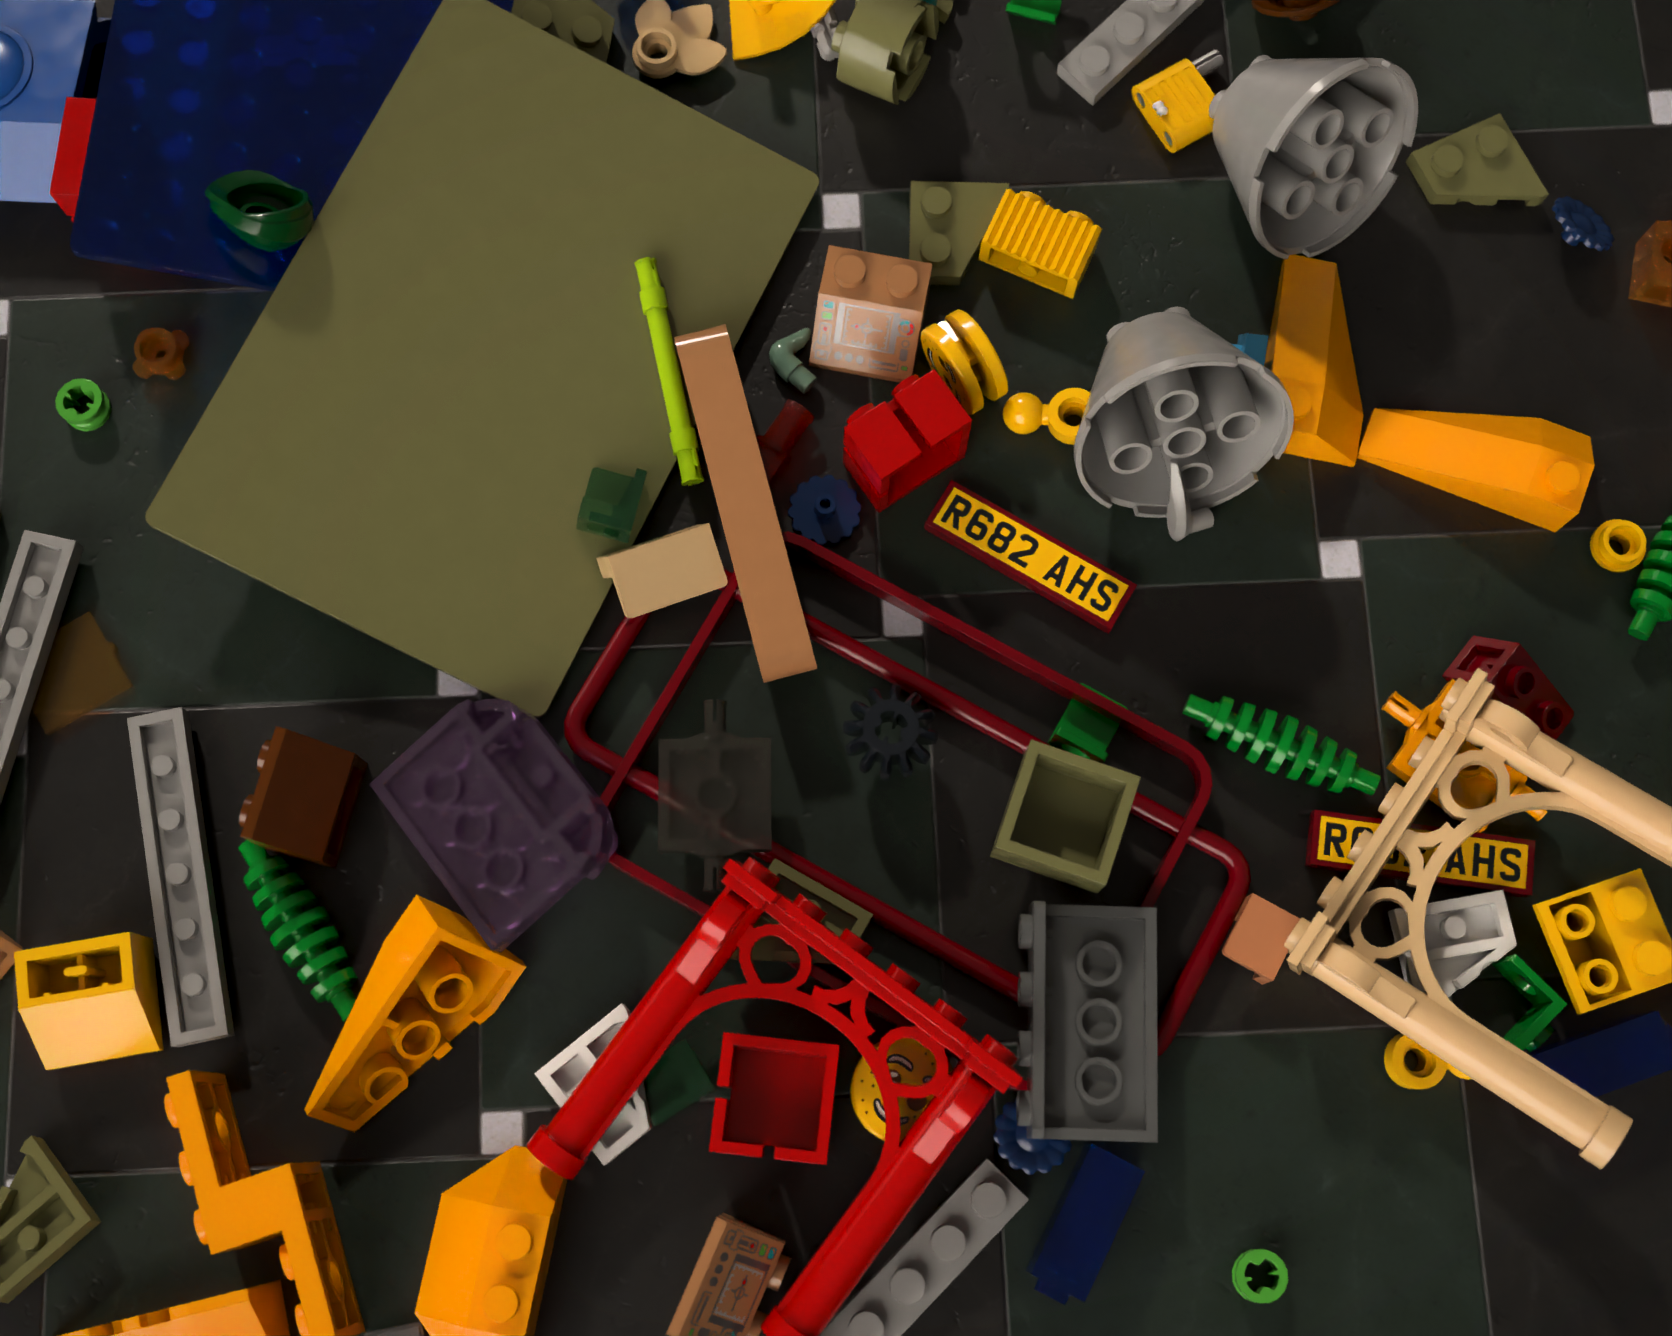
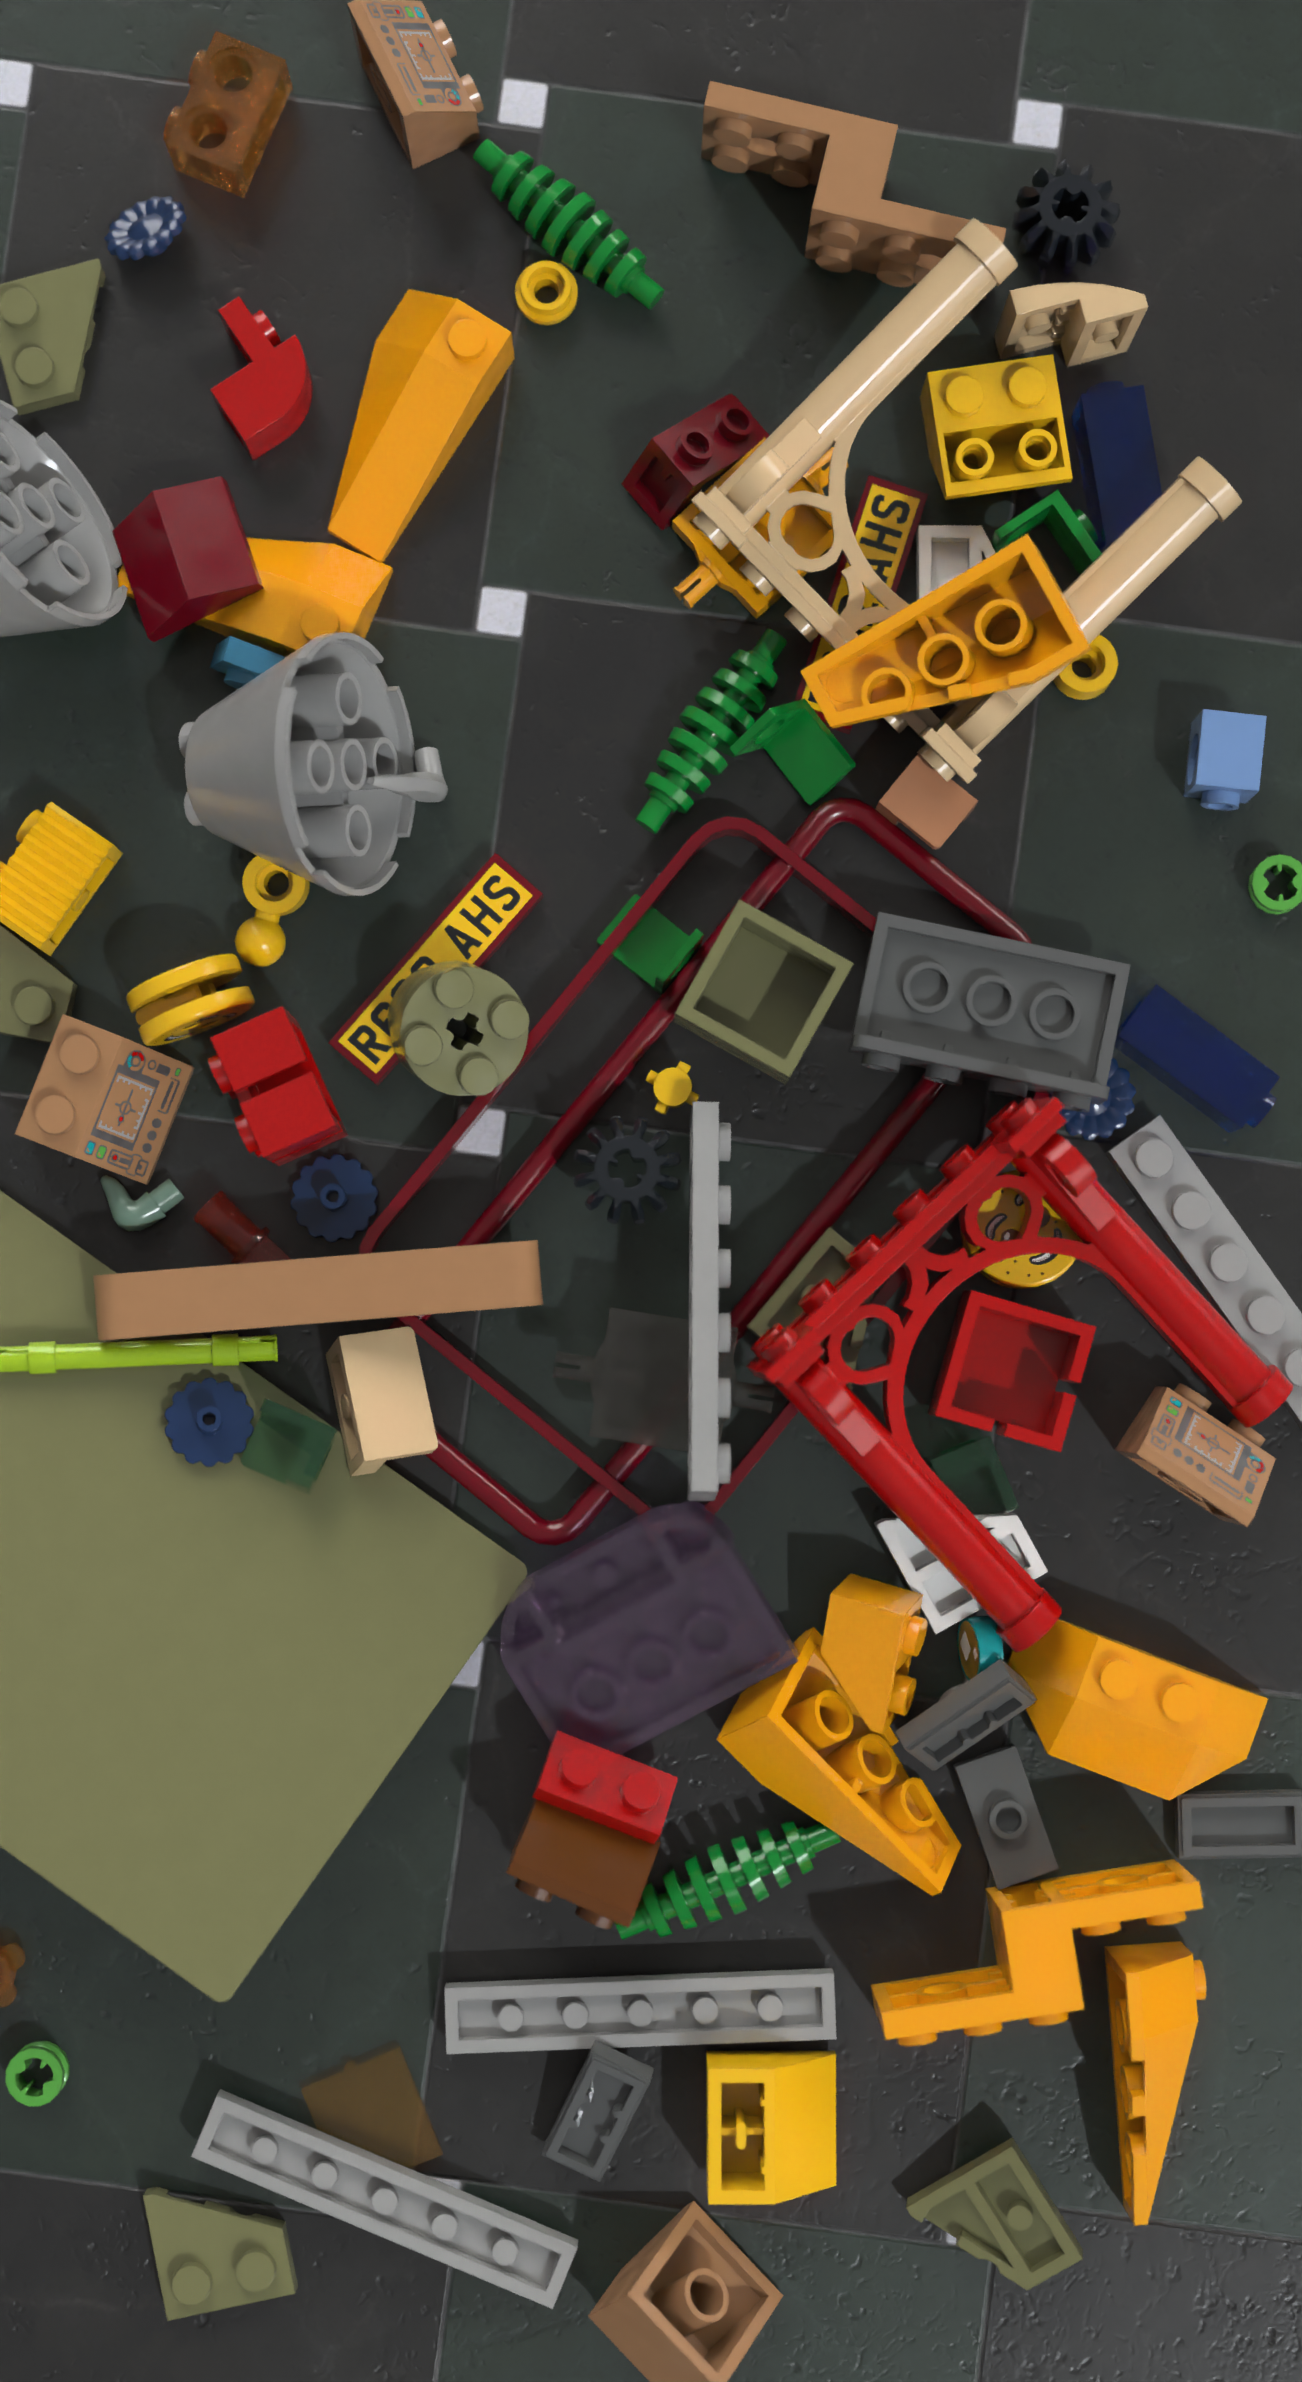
camera: 85 degrees left, 10 degrees up
none -> dark red slope [112,476,264,643]
none -> dark blue piece [165,1377,254,1468]
none -> red brick [210,296,312,461]
none -> olive brick [388,960,529,1096]
none -> red plate [532,1730,679,1845]
none -> dark grey plate [541,2041,654,2182]
none -> yellow piece [646,1061,699,1115]
none -> light grey plate [688,1102,731,1501]
none -> green bracket [729,698,856,805]
none -> light orange wedge [800,534,1092,729]
none -> light orange slope [820,1573,927,1734]
none -> dark grey plate [895,1659,1037,1771]
none -> dark grey plate [953,1743,1059,1890]
none -> tile [957,1615,1003,1681]
none -> medium blue brick [1184,709,1267,811]

